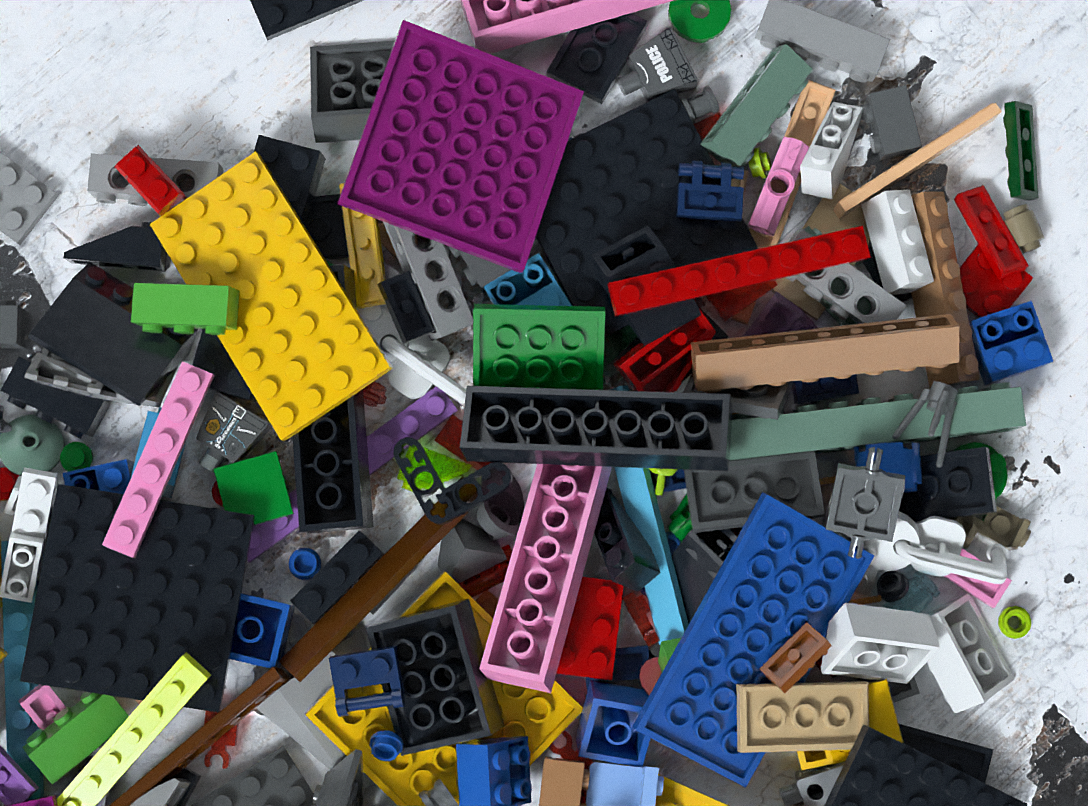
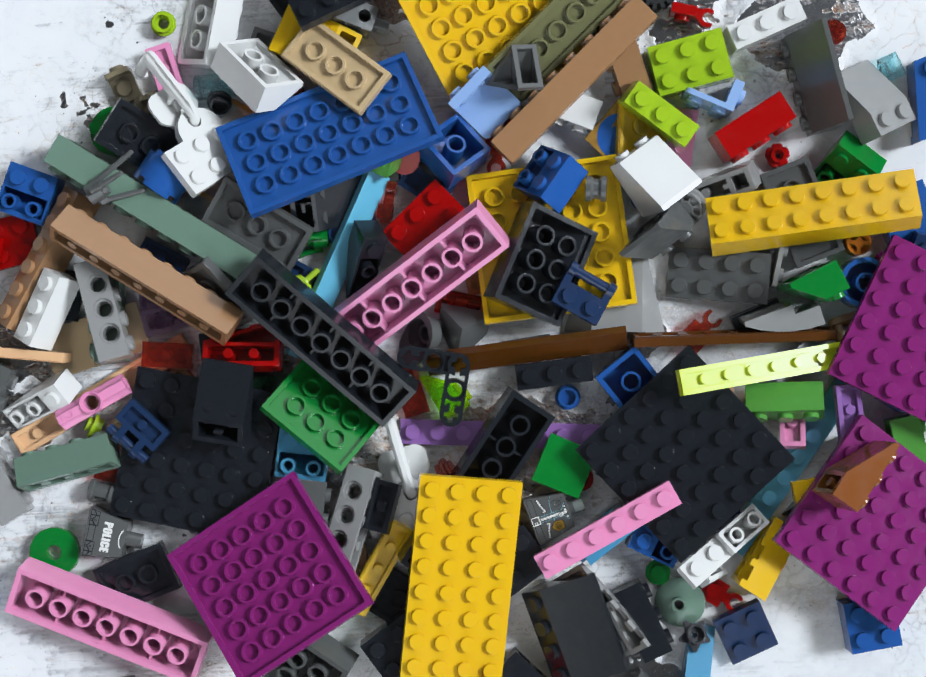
camera: 140 degrees left, 5 degrees up
bright green brick [131,283,239,335] -> none
blue plate [370,730,403,761] -> none
red plate [607,225,871,317] -> none
dark orange plate [760,622,832,694] -> none
dark grey plate [826,447,905,559] -> none

